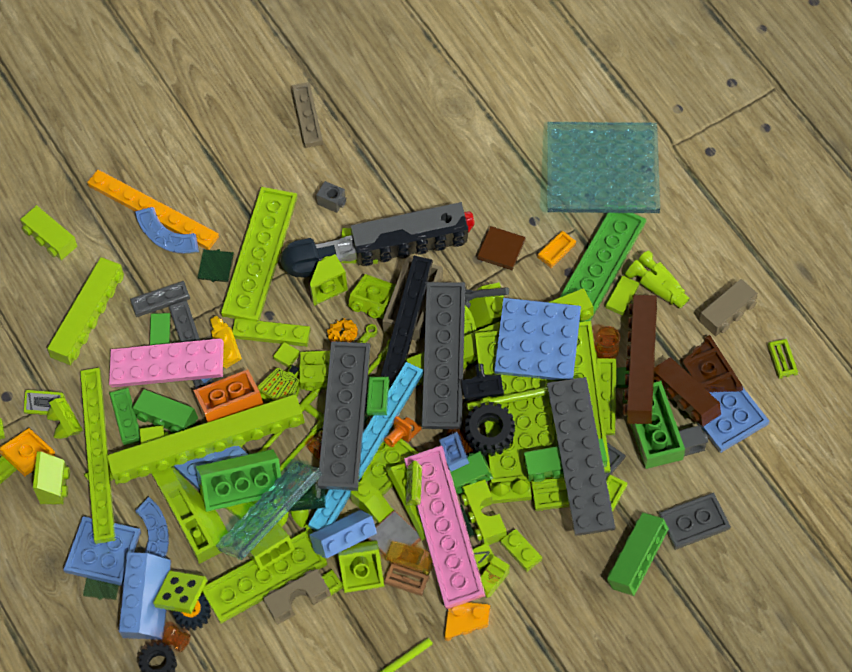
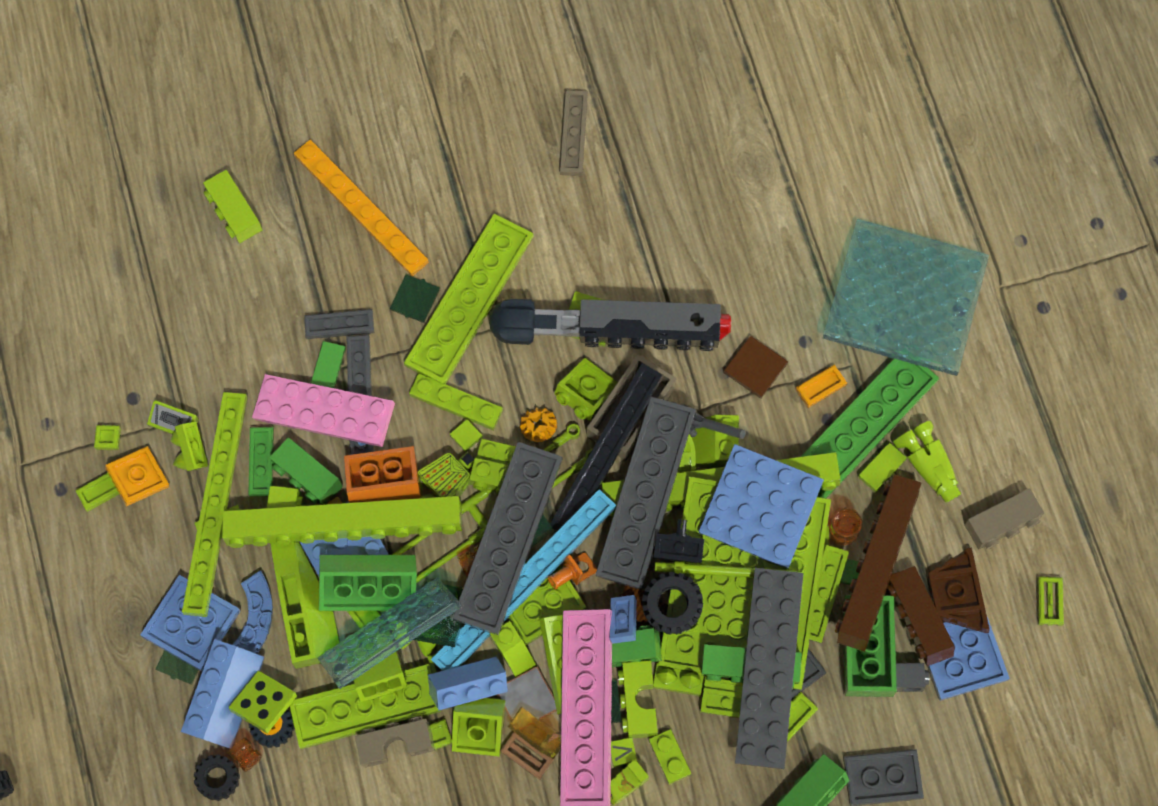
camera: 15 degrees right, 10 degrees up
lime slope [33,452,70,504] -> none
lime brick [47,257,124,366] -> none
medium blue tile [135,207,199,254] -> none
yellow hinge [210,316,242,369] -> none
lime slope [310,254,348,306] -> none
dark grey brick [316,181,347,213] -> none
bright green tile [366,377,389,415] -> none
lime slope [406,461,422,505] -> none

